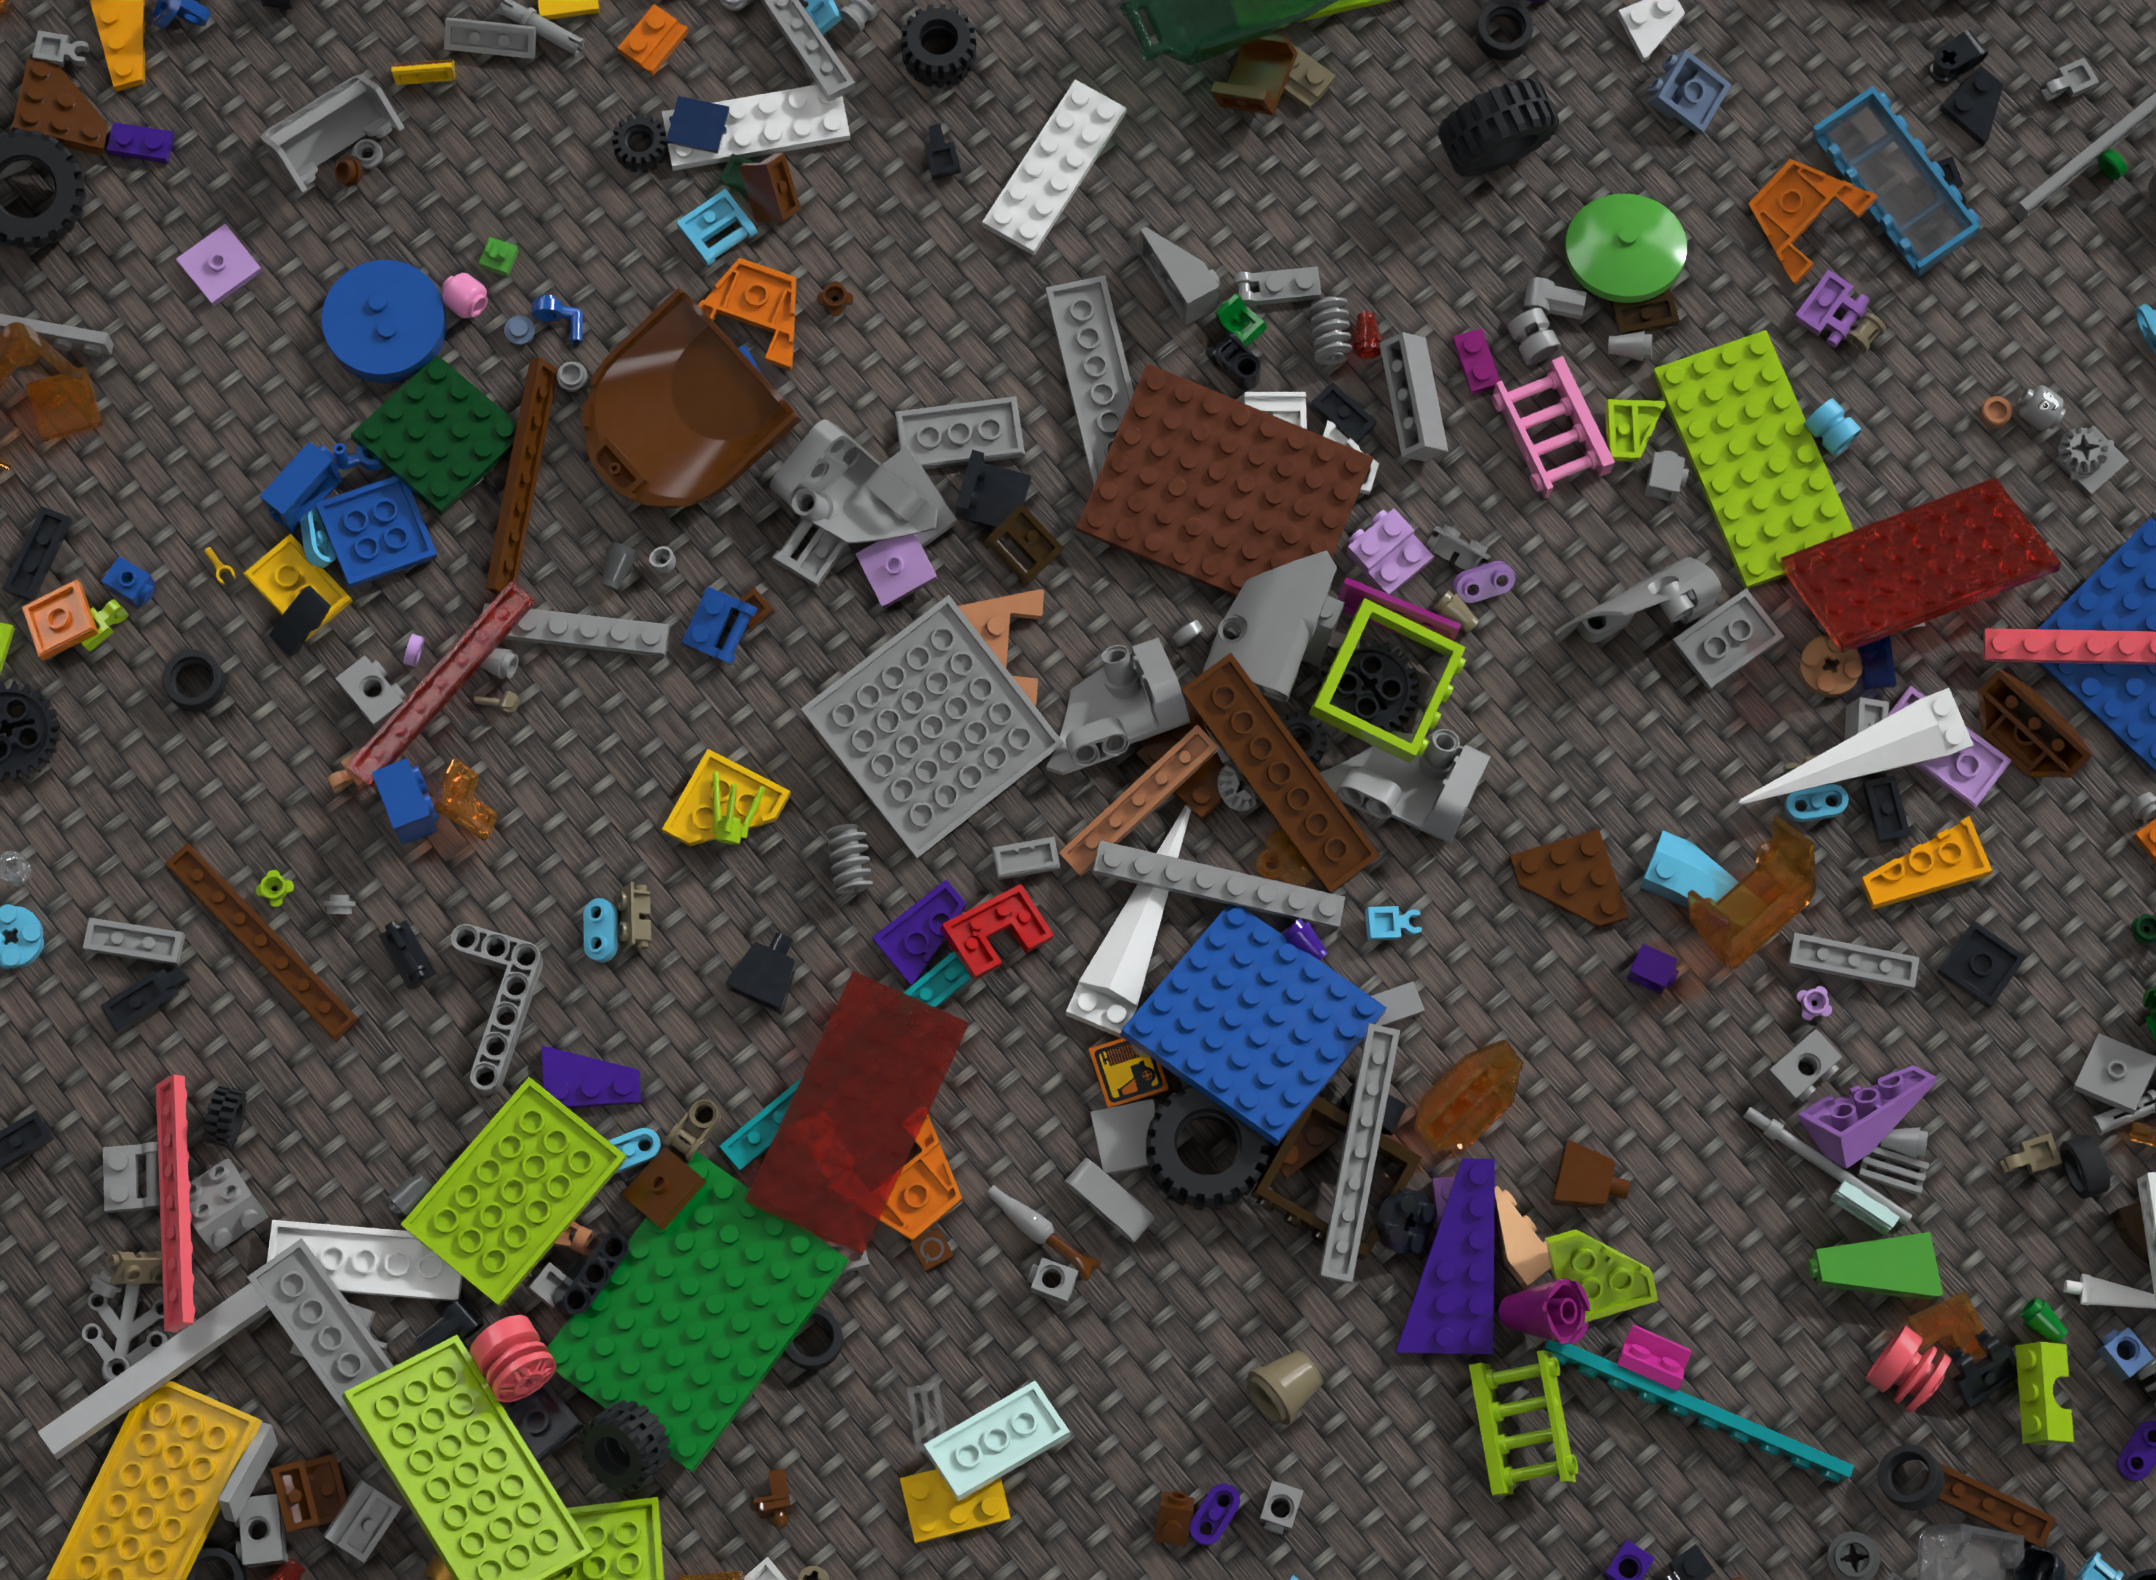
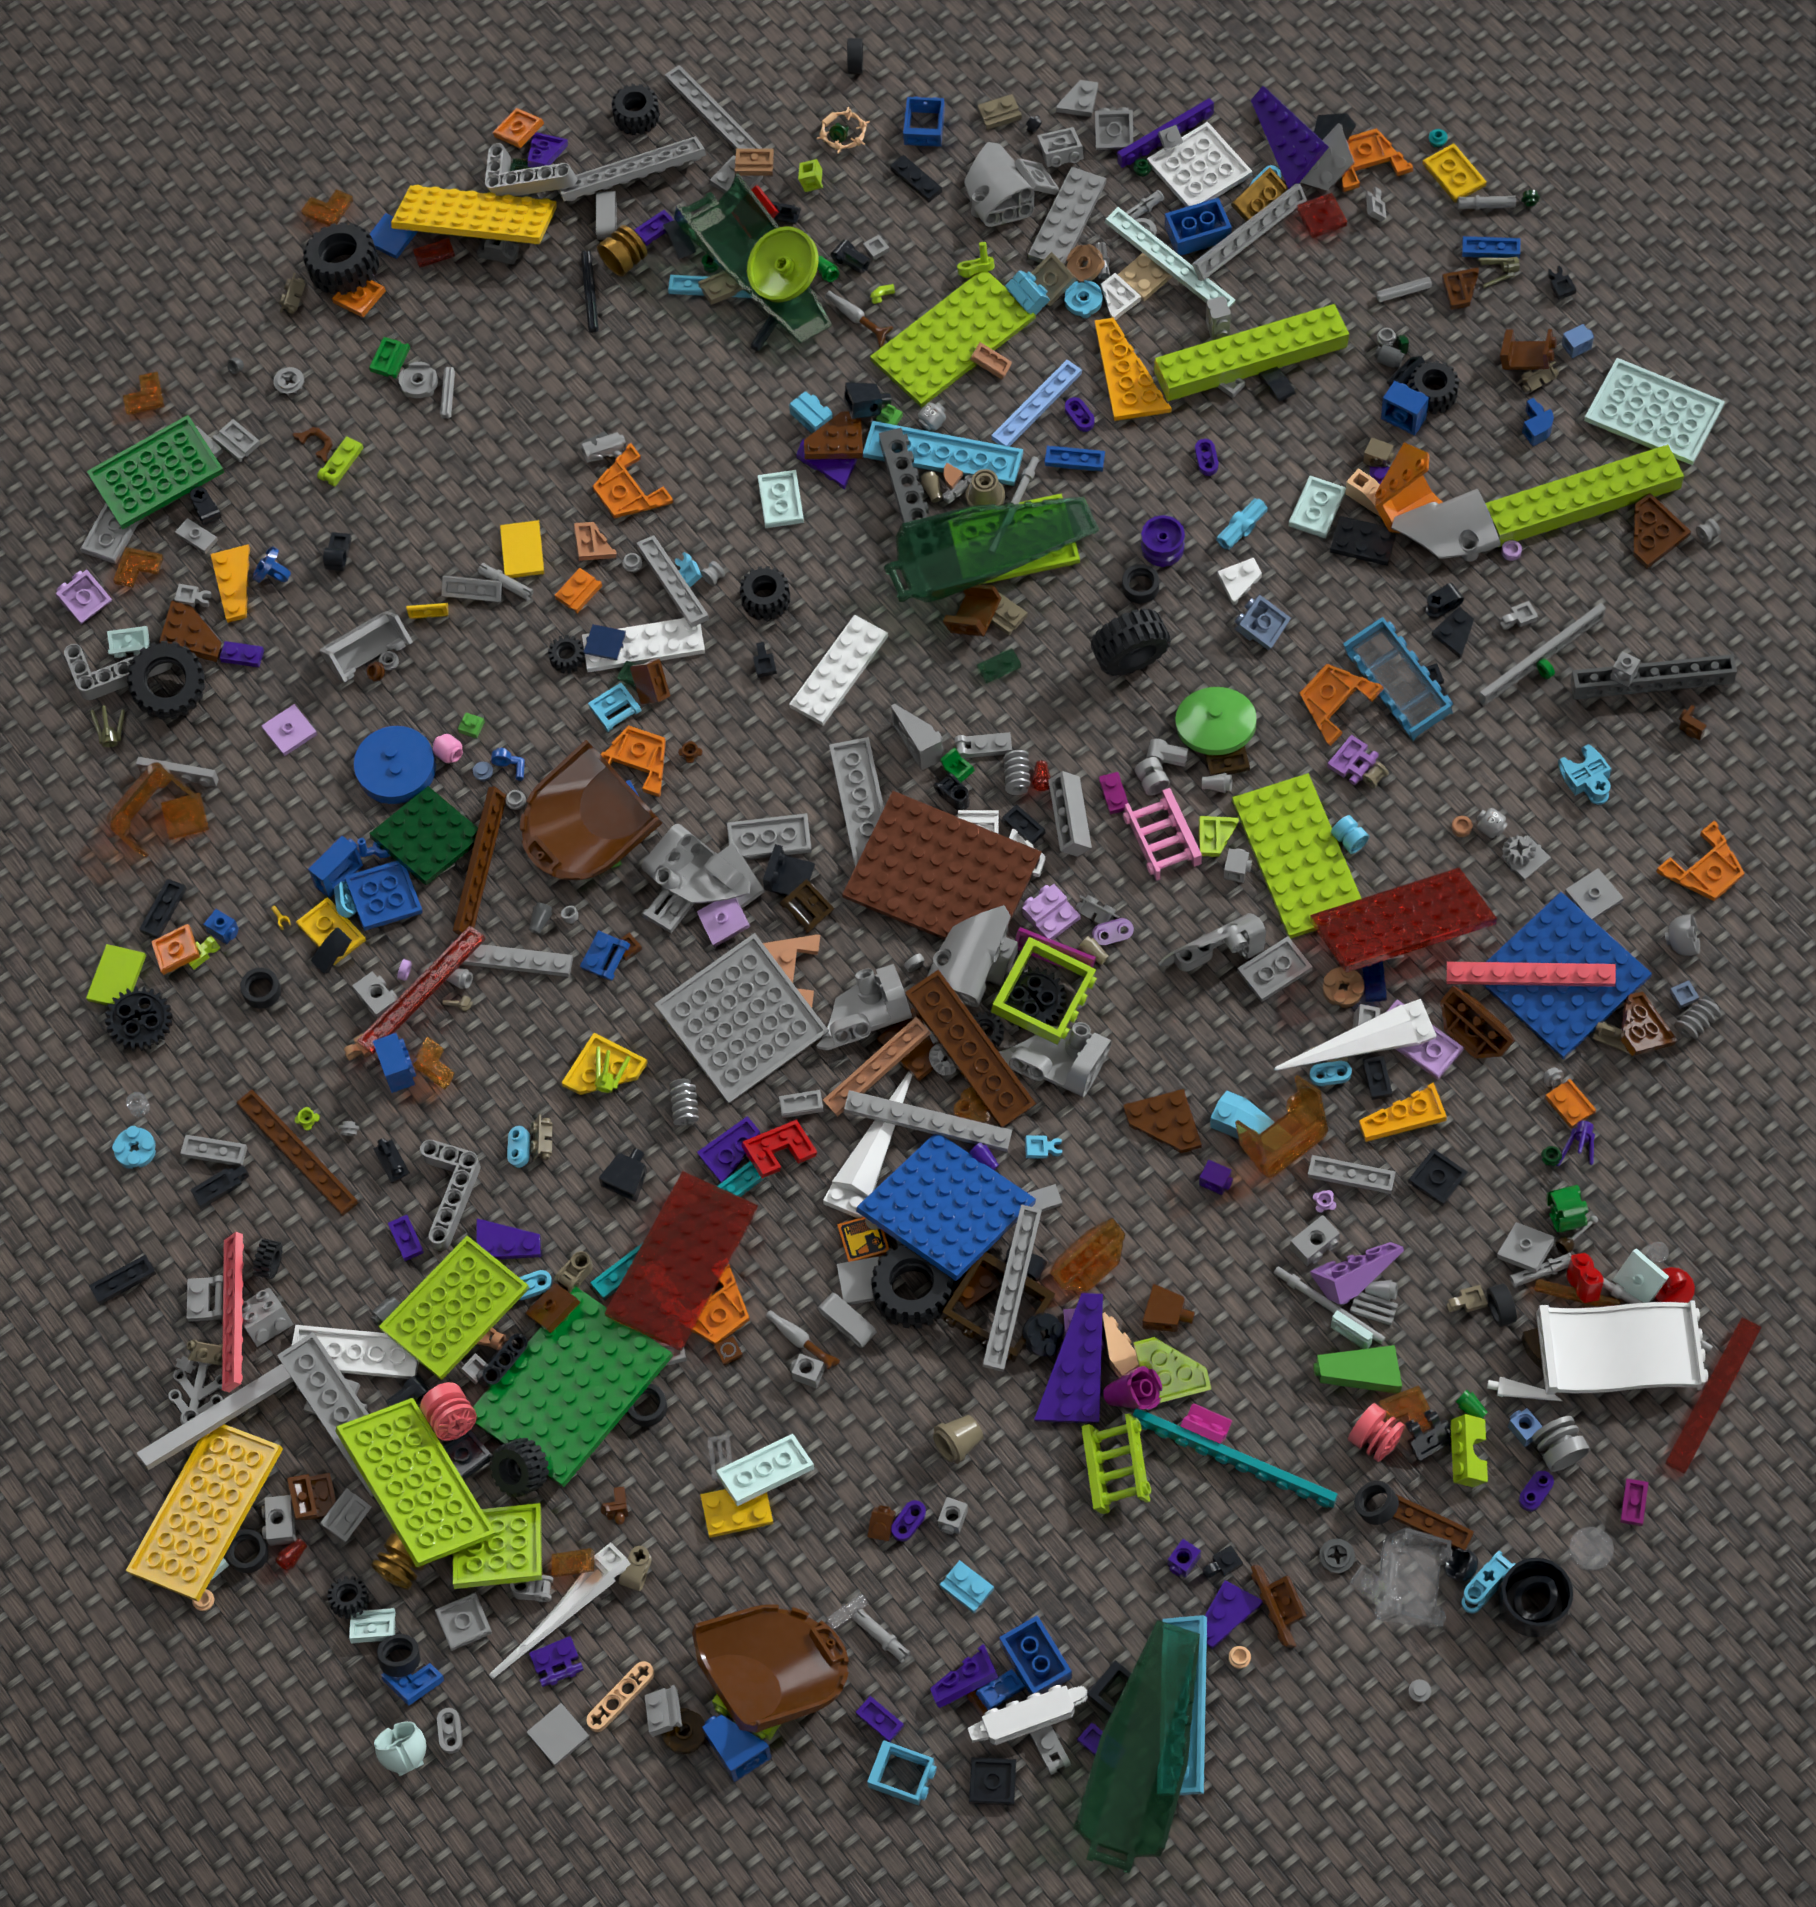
camera: 10 degrees right, 10 degrees down
light grey tile [218,1423,278,1522] -> none
none -> dark purple plate [388,1215,424,1261]
none -> clear green plate [977,648,1021,684]

